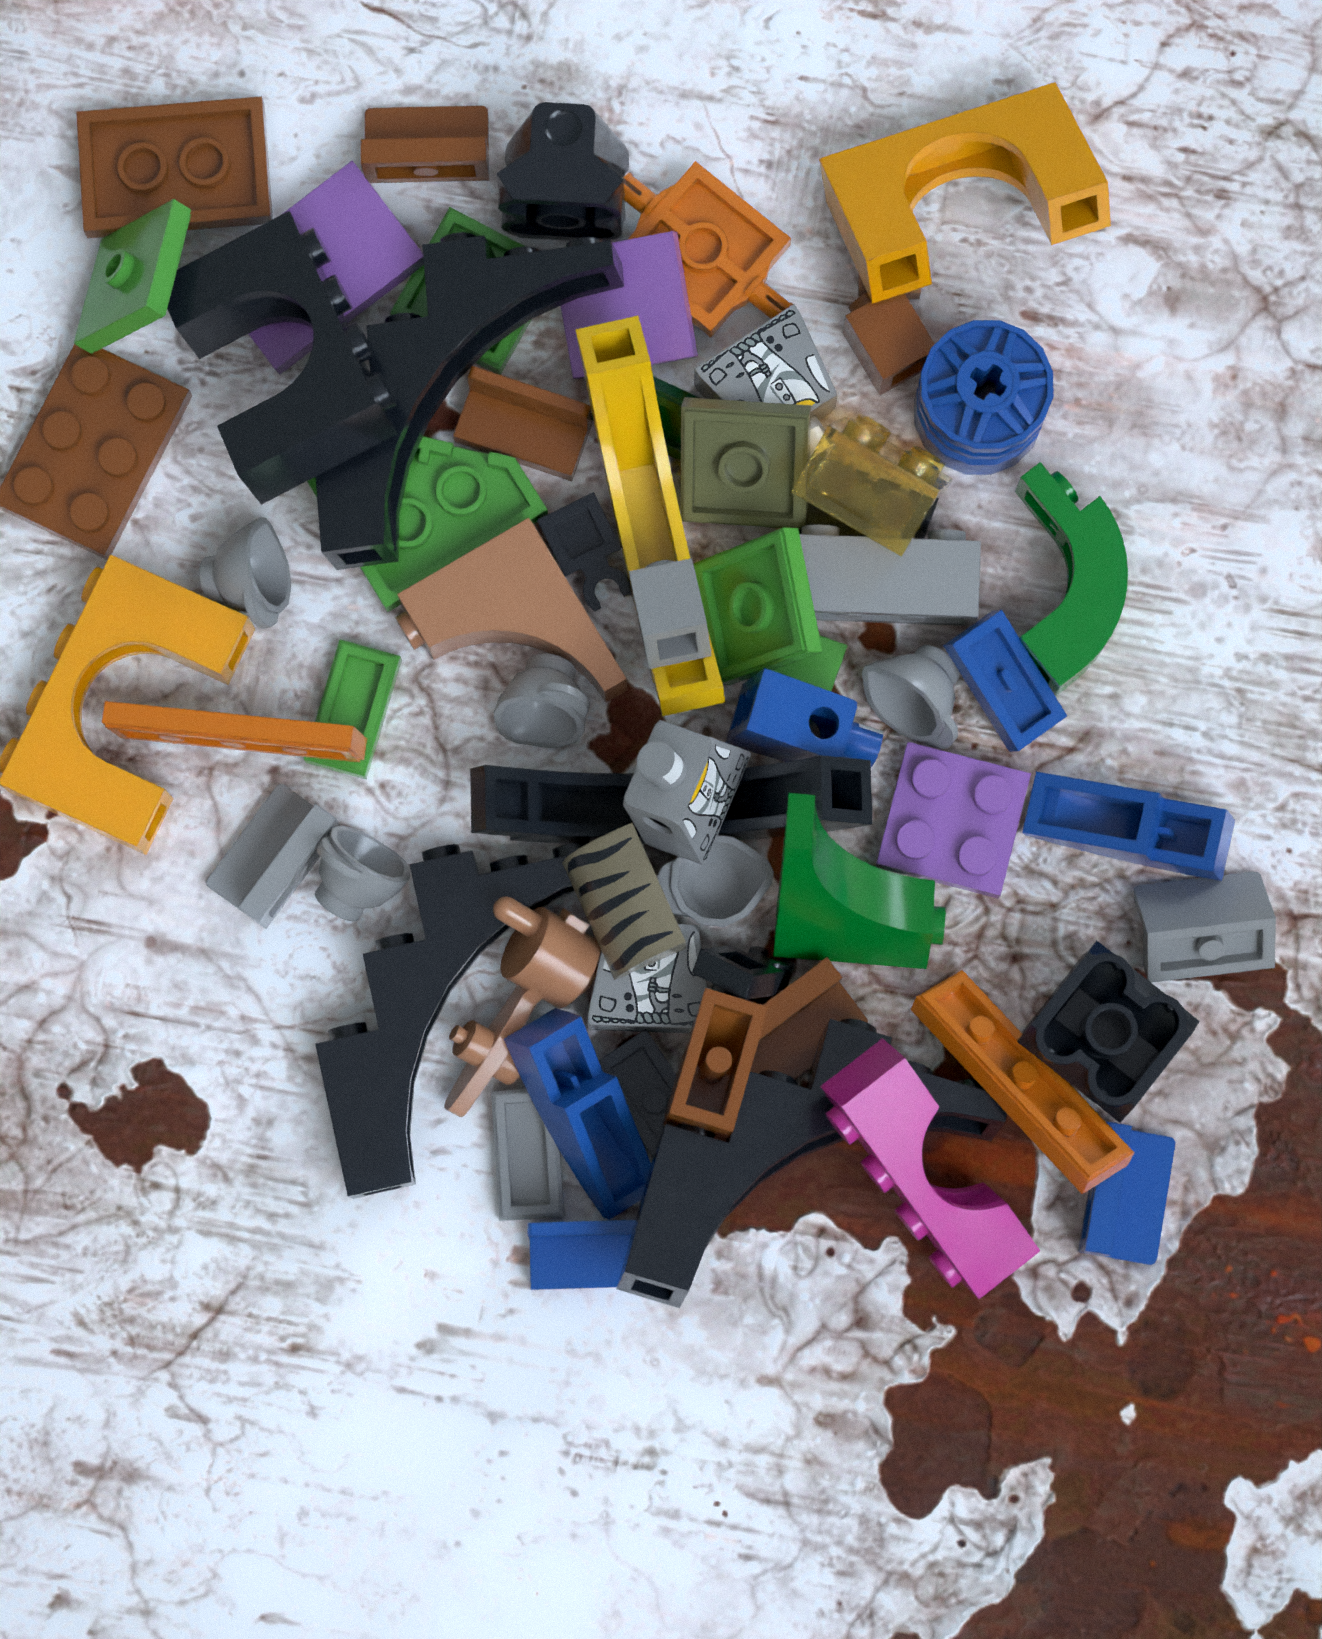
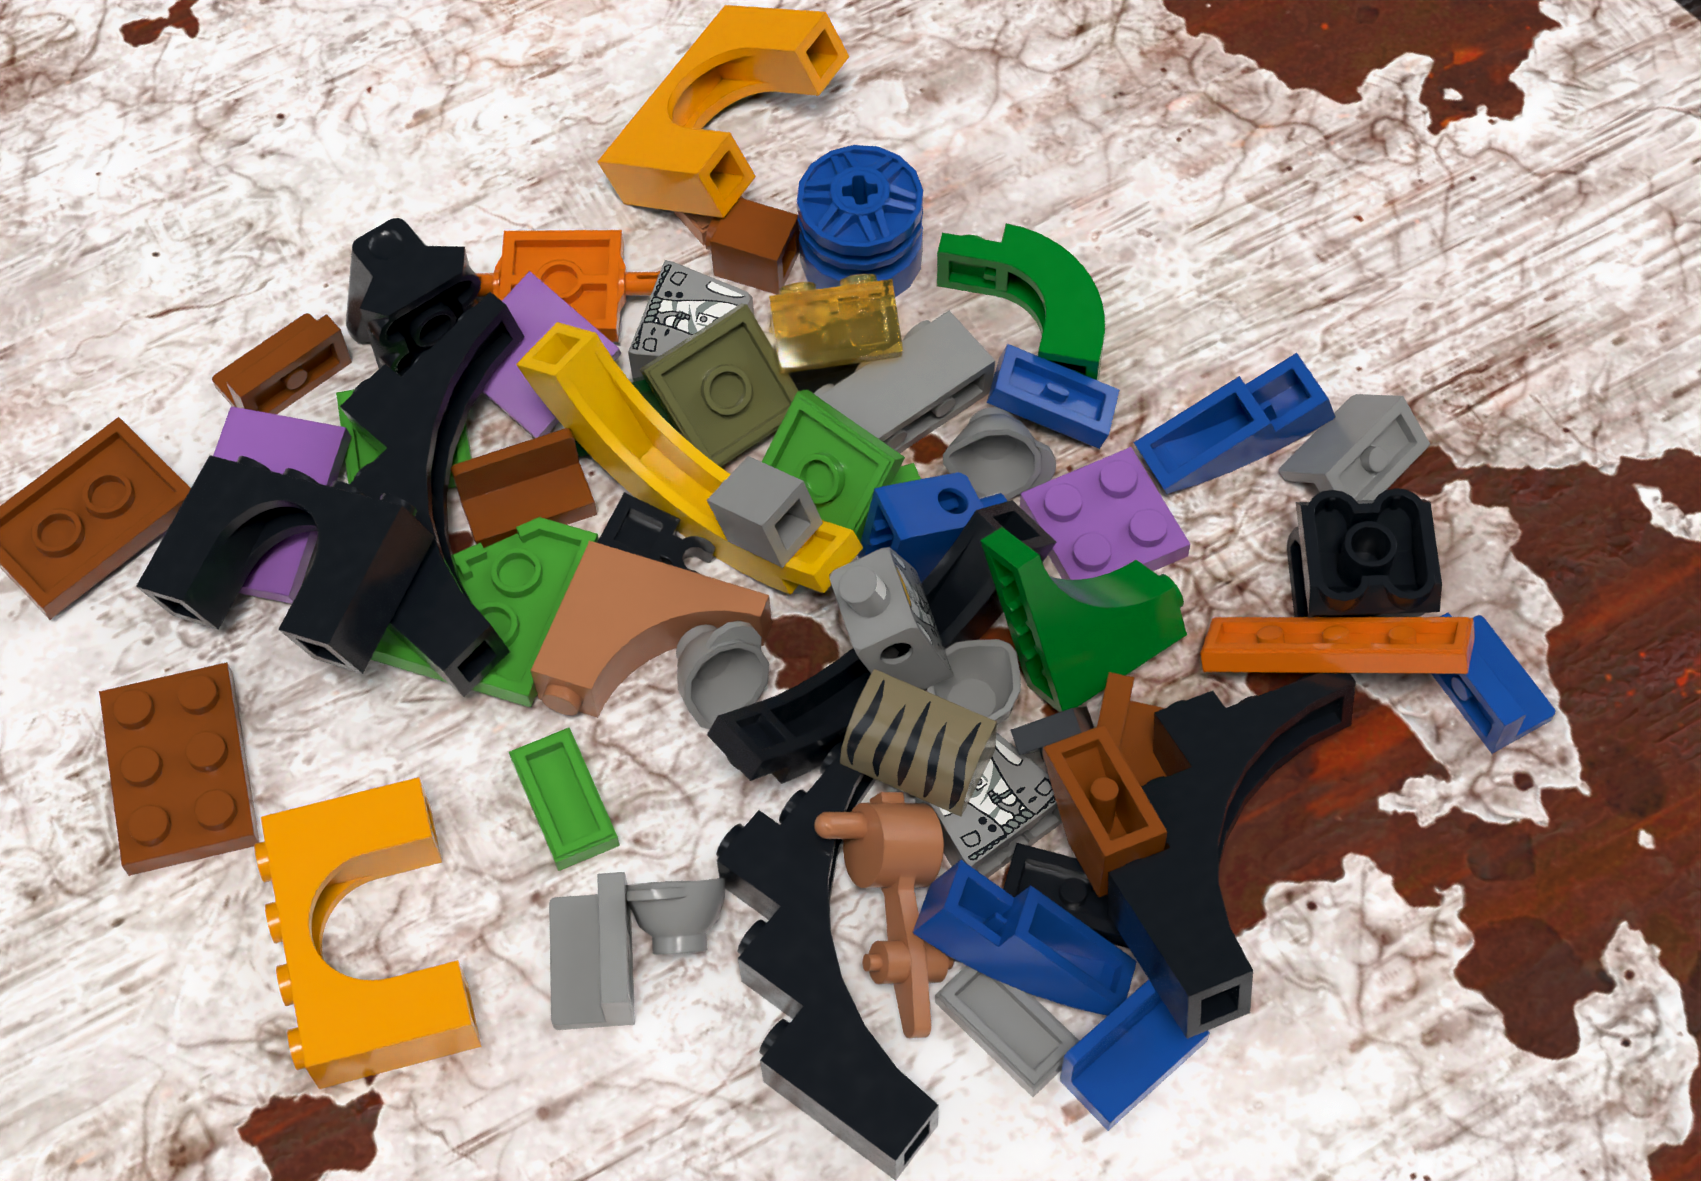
camera: 40 degrees left, 20 degrees down
bright green plate [73,199,191,354] -> none
orange tile [102,701,367,763] -> none
light grey piece [199,517,291,629] -> none
dark pink arch [820,1038,1040,1299] -> none

